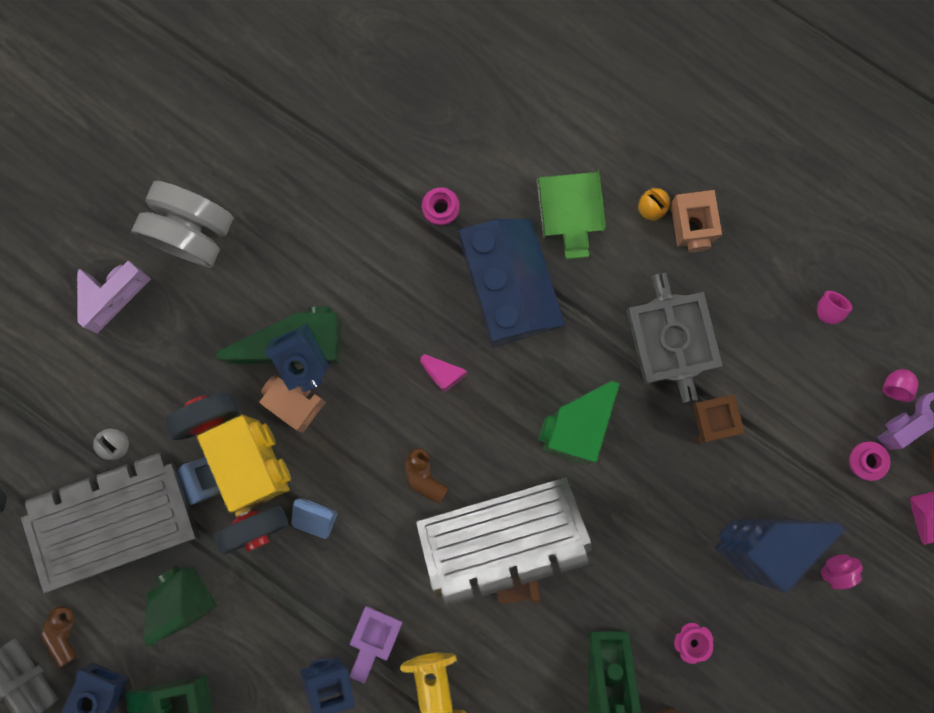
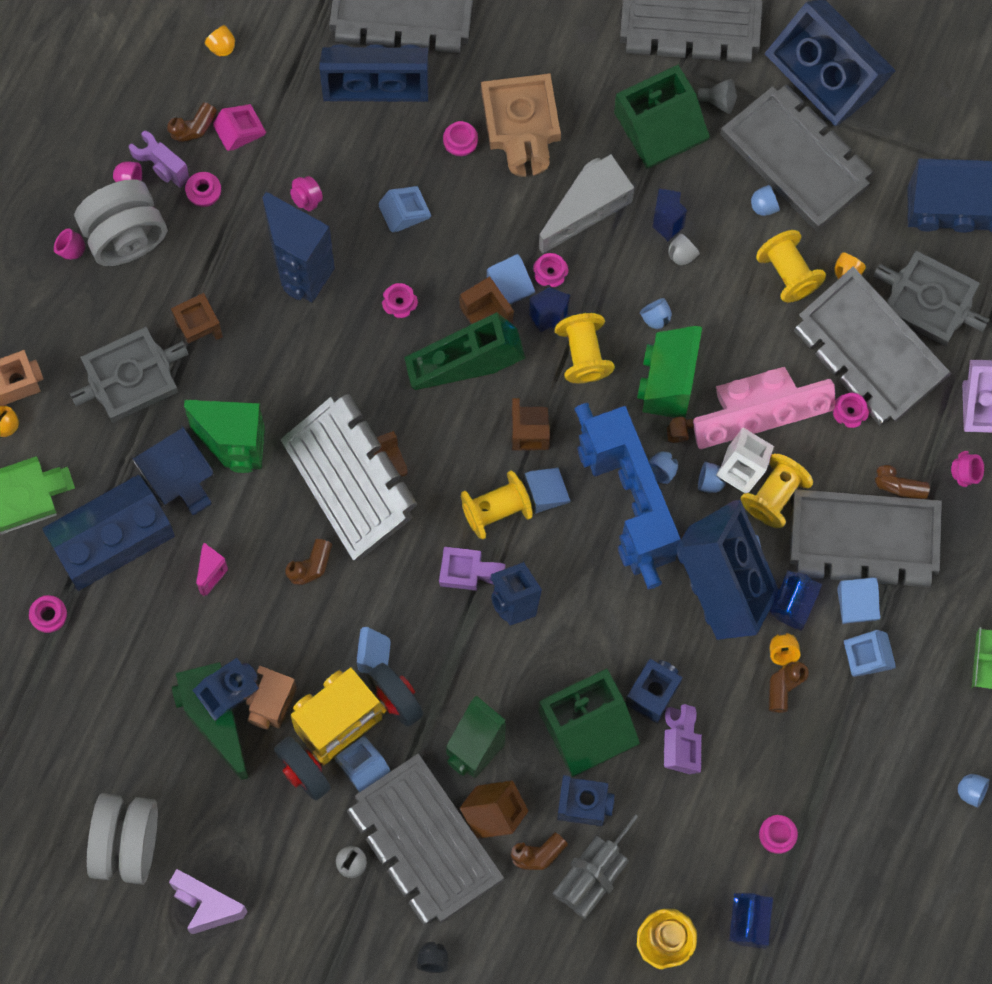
camera: 105 degrees left, 10 degrees down
none -> light grey wheel [74,180,168,266]
none -> dark blue piece [132,426,214,516]
none -> medium blue slope [379,186,432,232]
none -> reddish brown panel [460,780,529,838]

